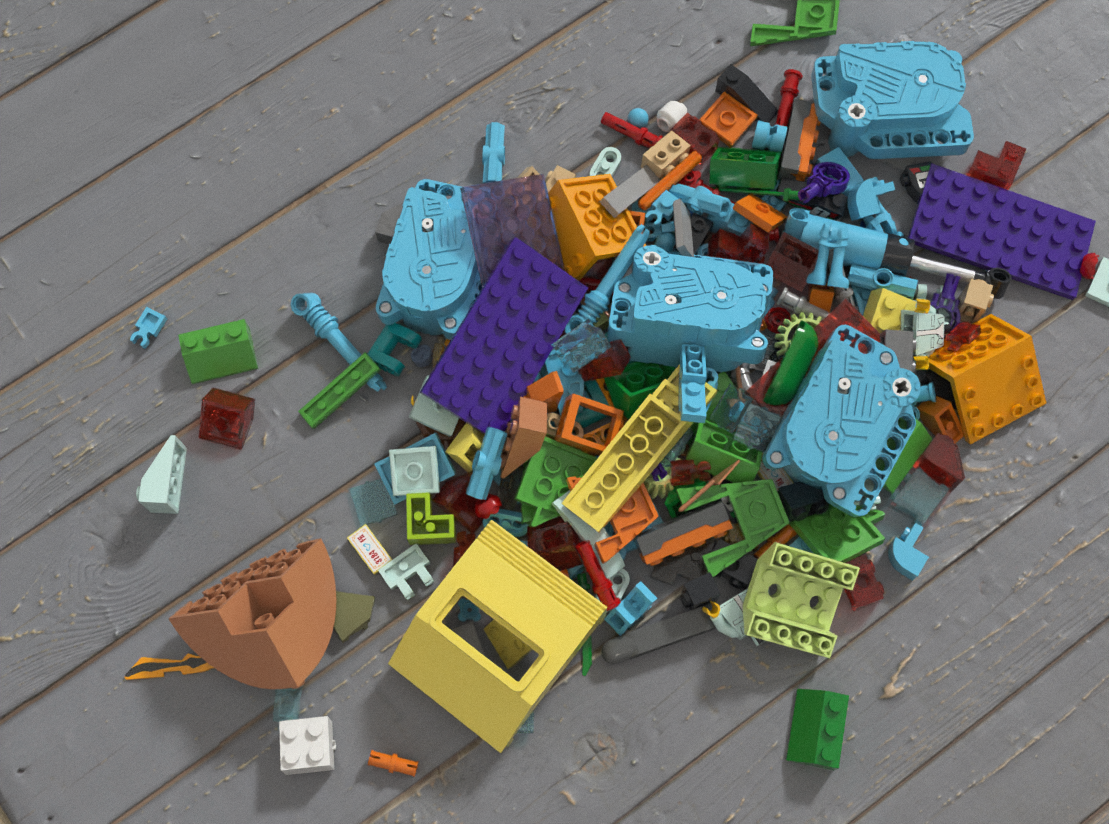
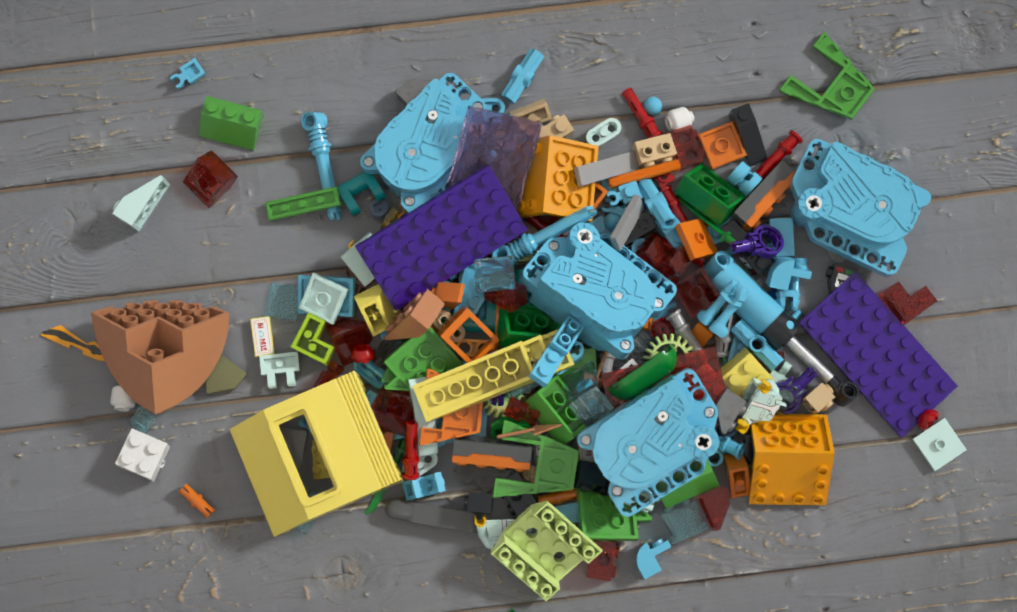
camera: 25 degrees right, 10 degrees up
medium azure piece [466,427,508,500] -> none
clear red plate [945,322,981,352] -> none
none -> white head [110,385,136,412]

